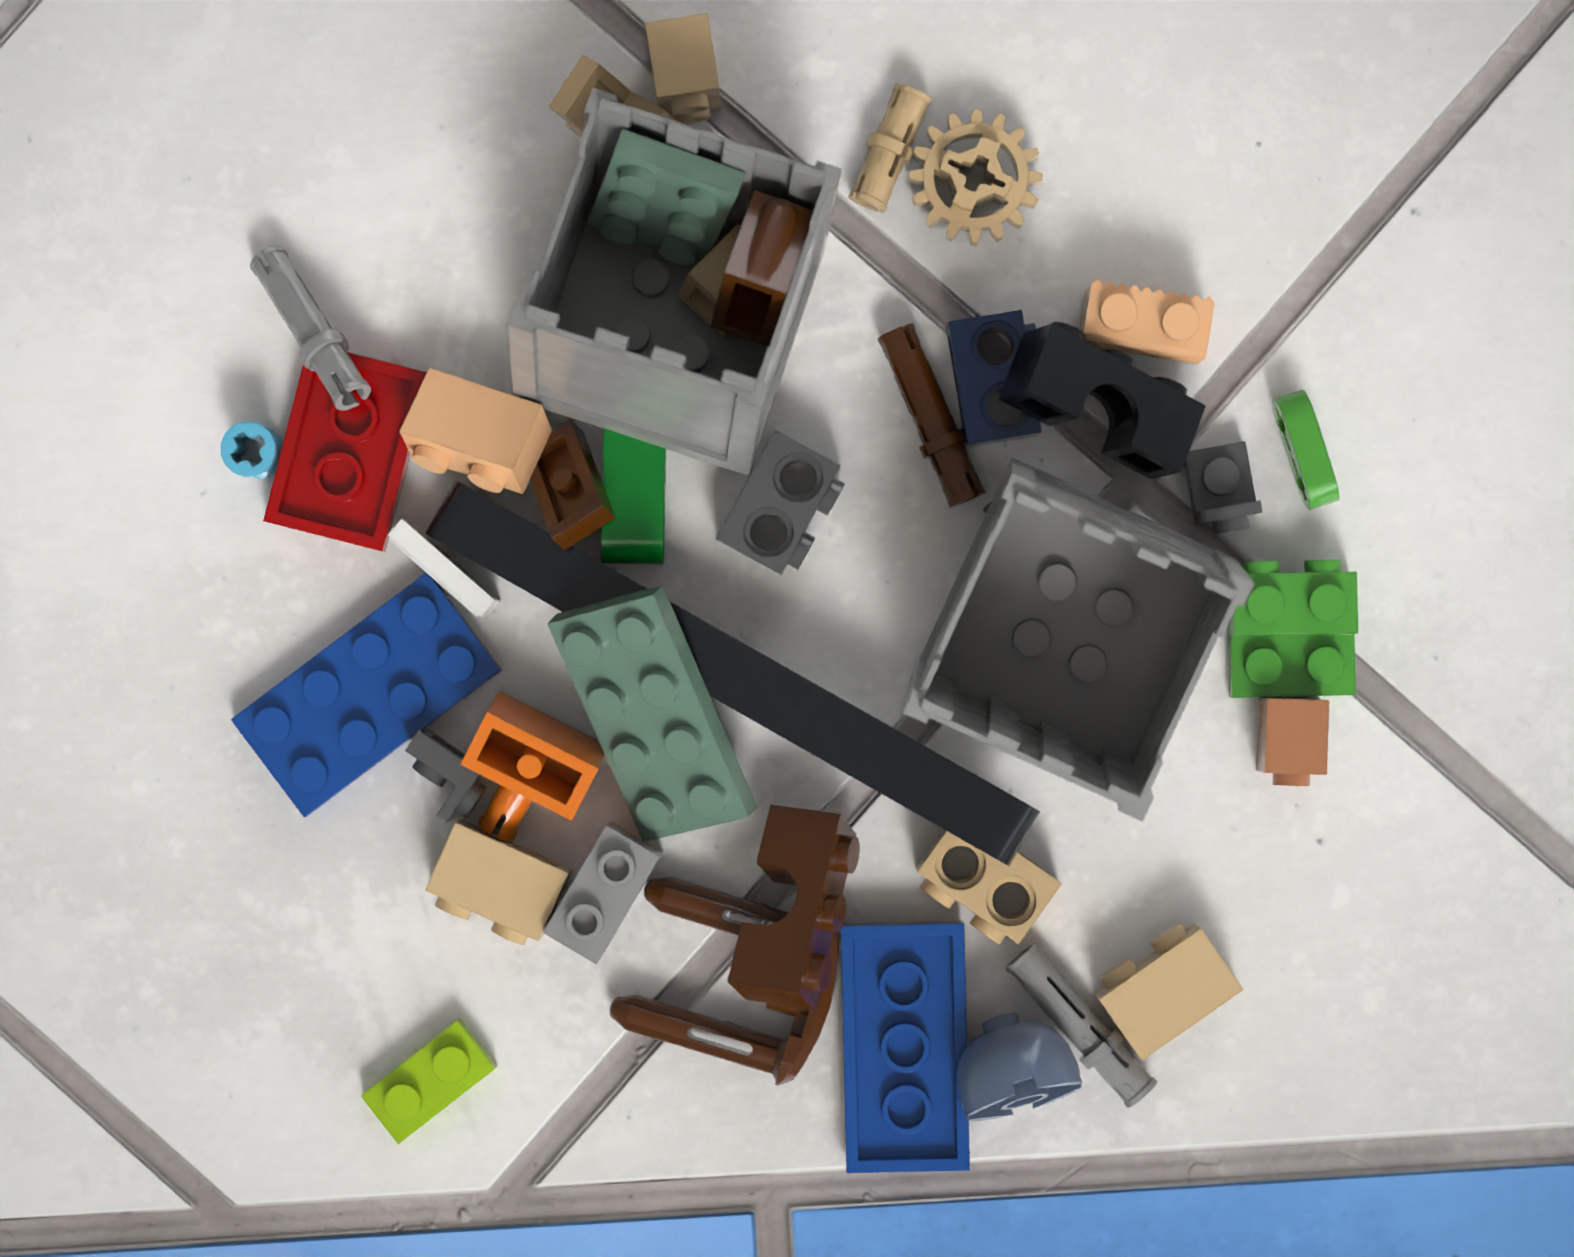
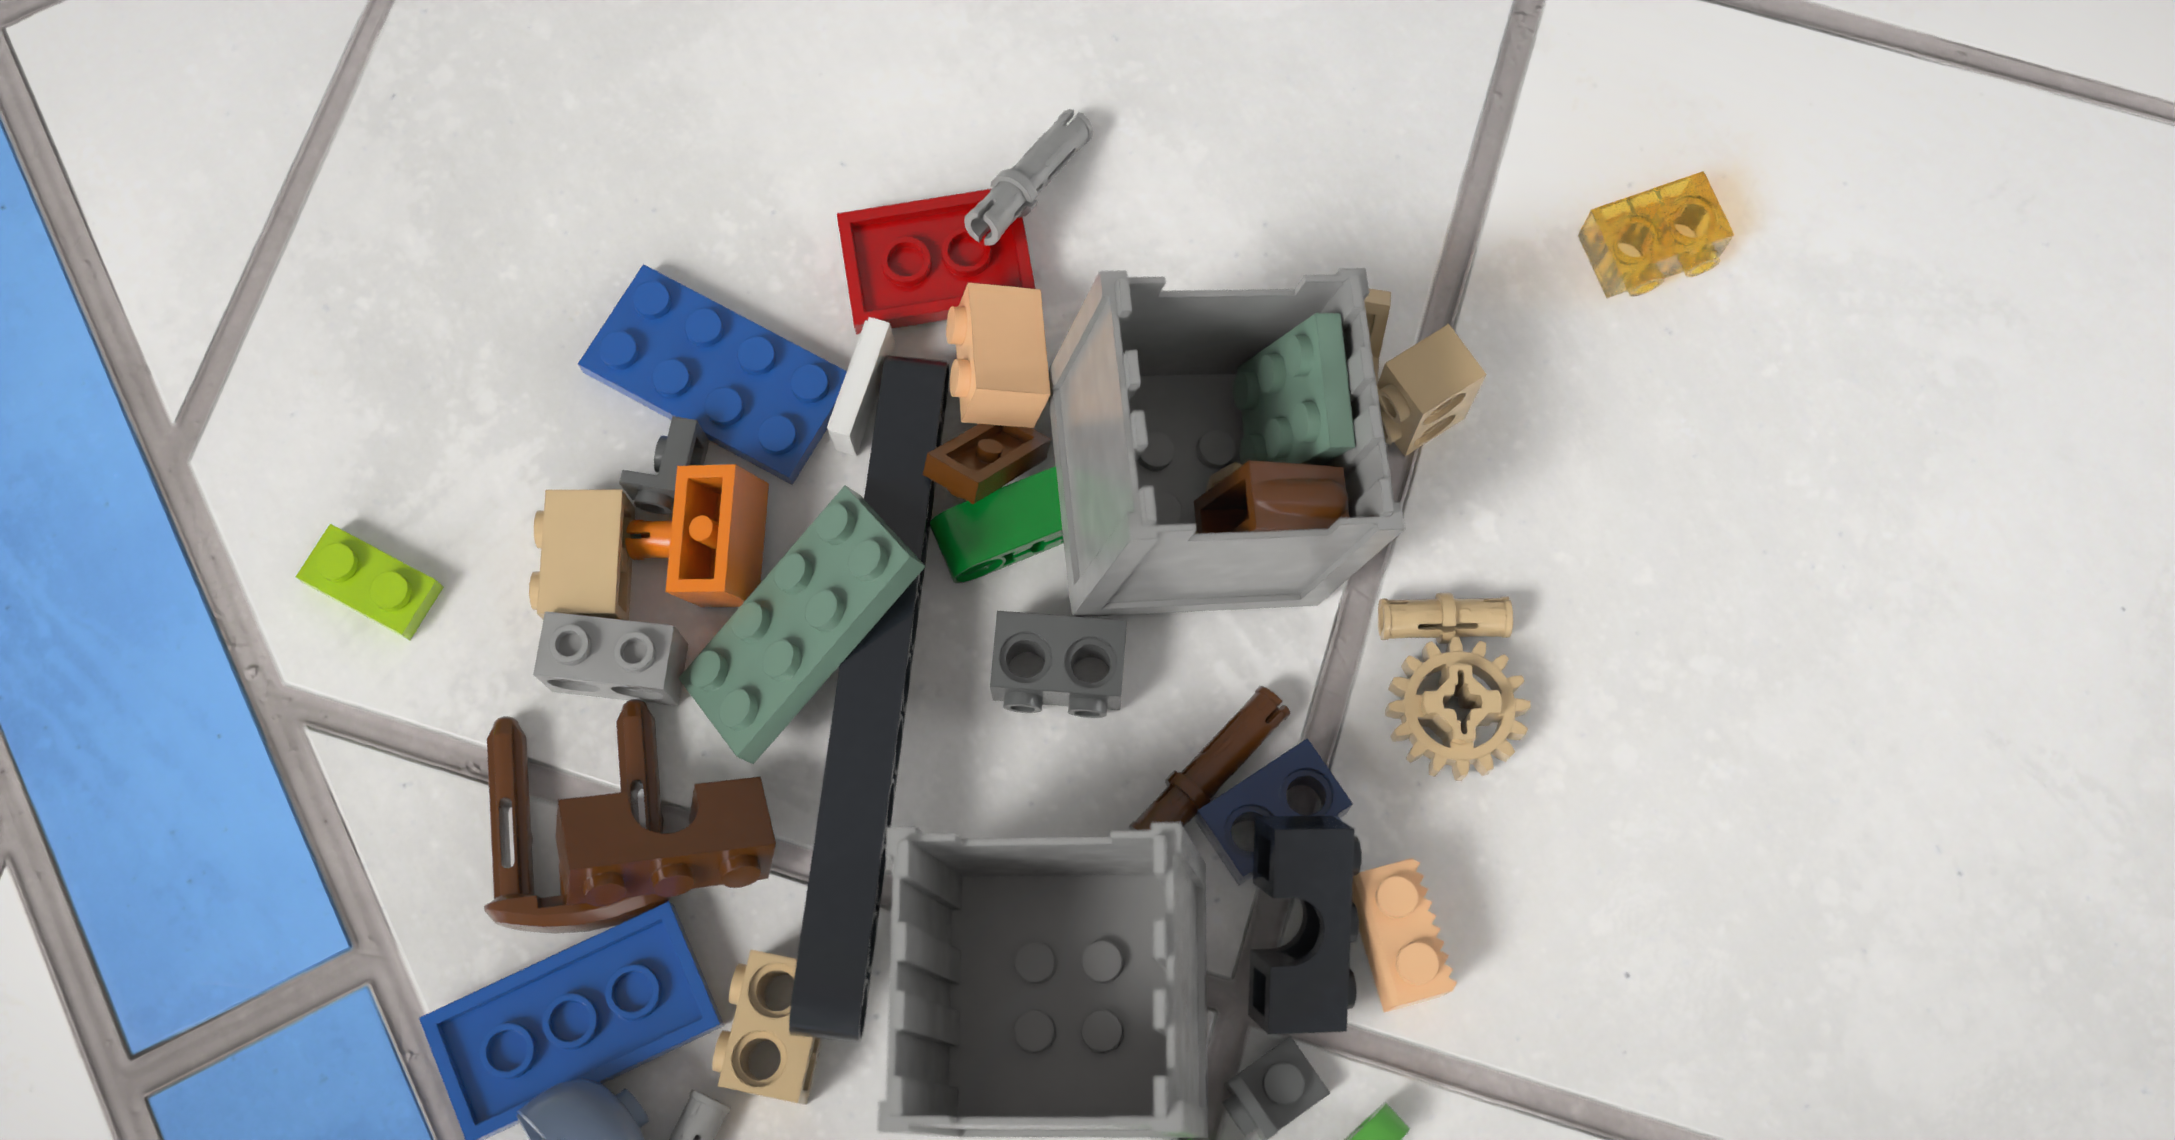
camera: 70 degrees right, 15 degrees down
medium azure bush [221,422,283,479] -> none

